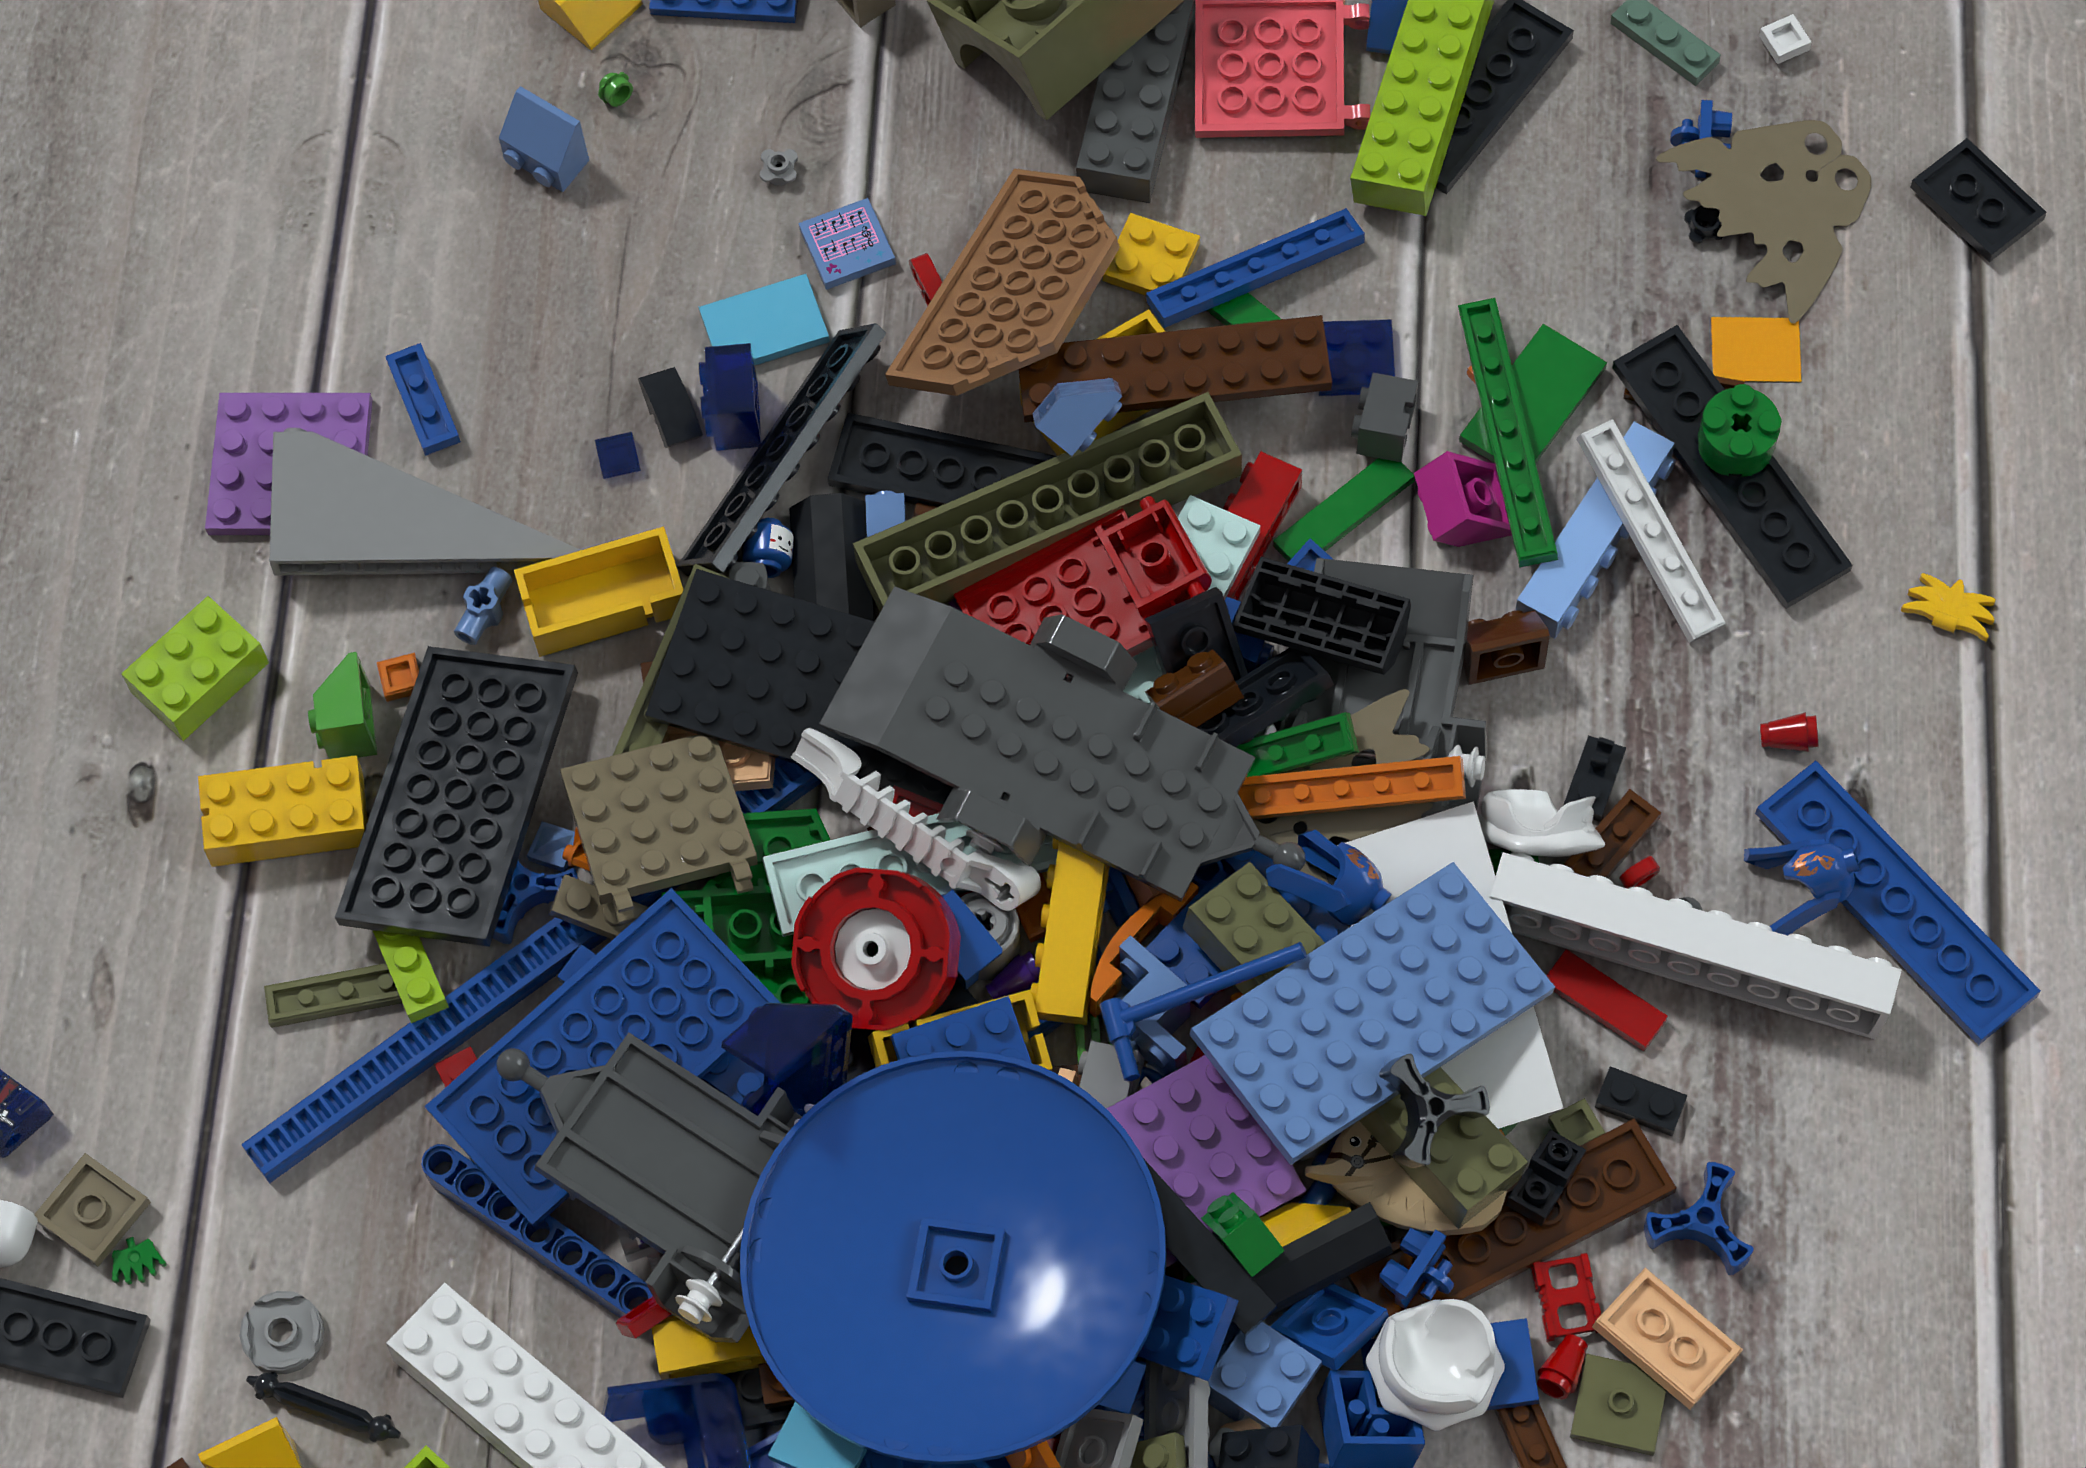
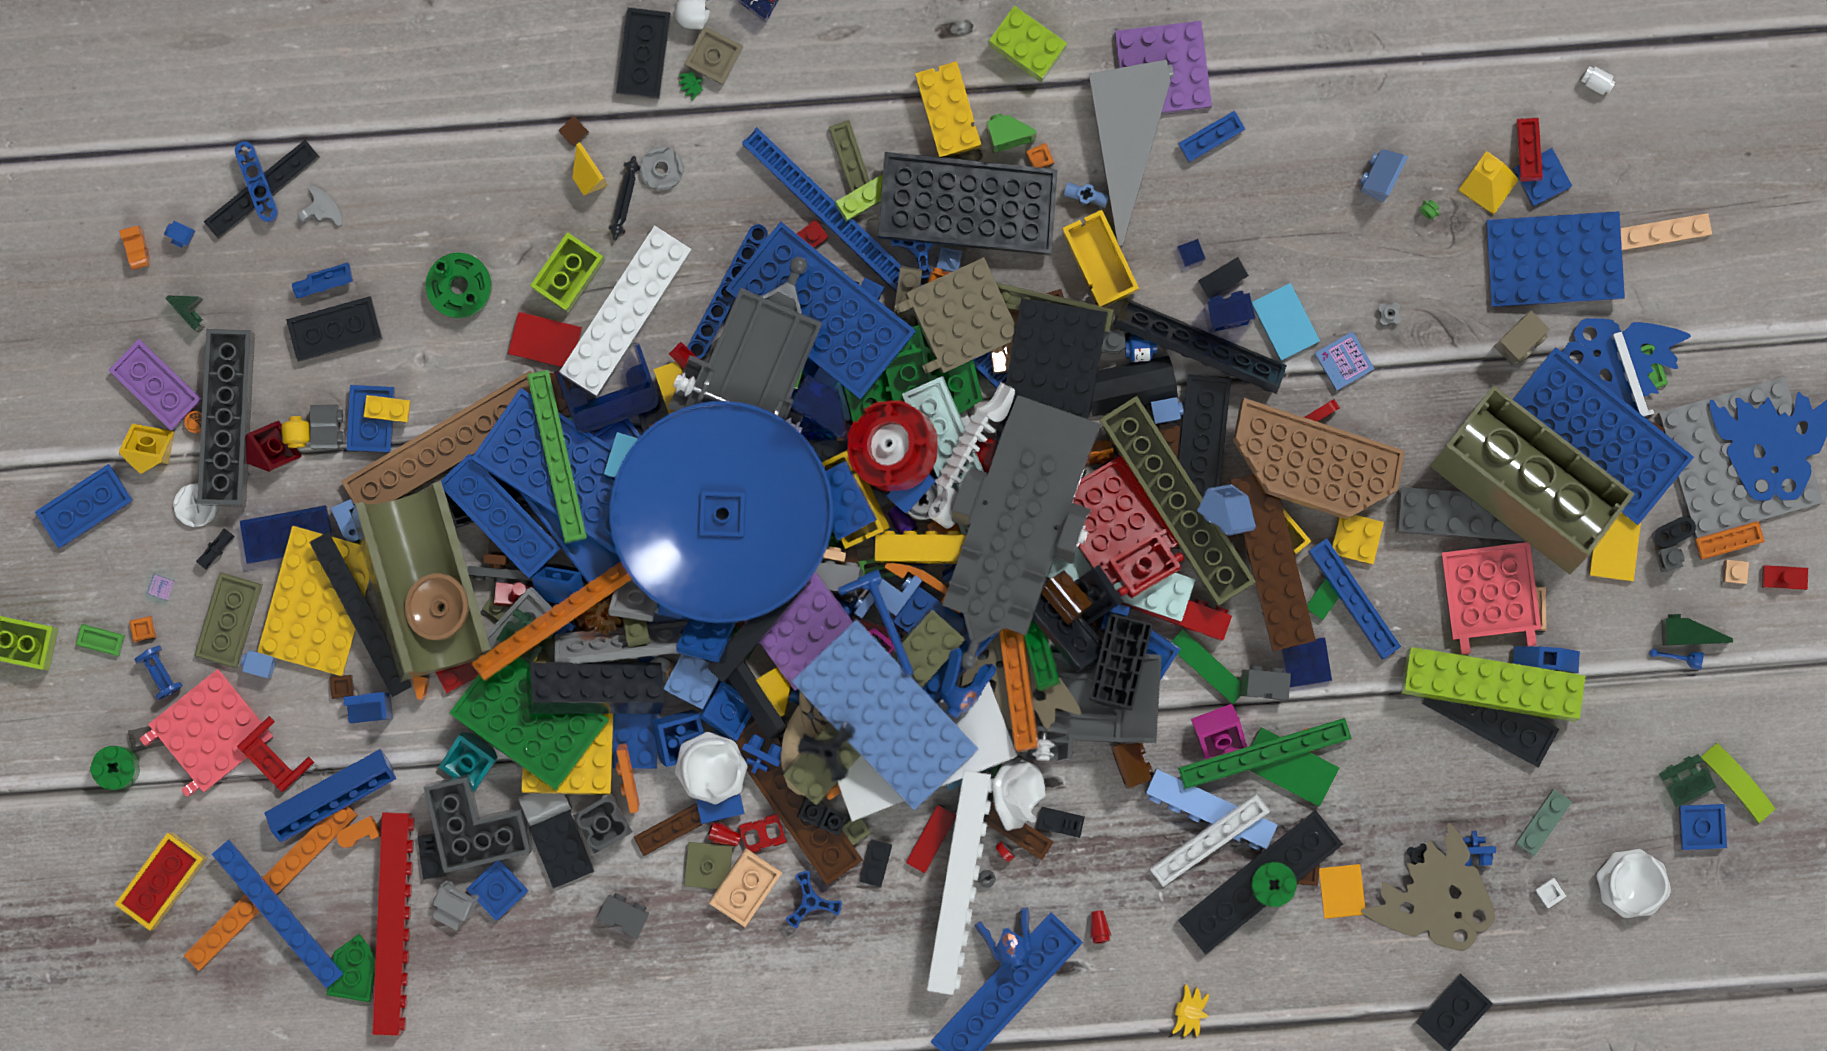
camera: 80 degrees right, 20 degrees up
green brick [1201,1192,1285,1277] -> none

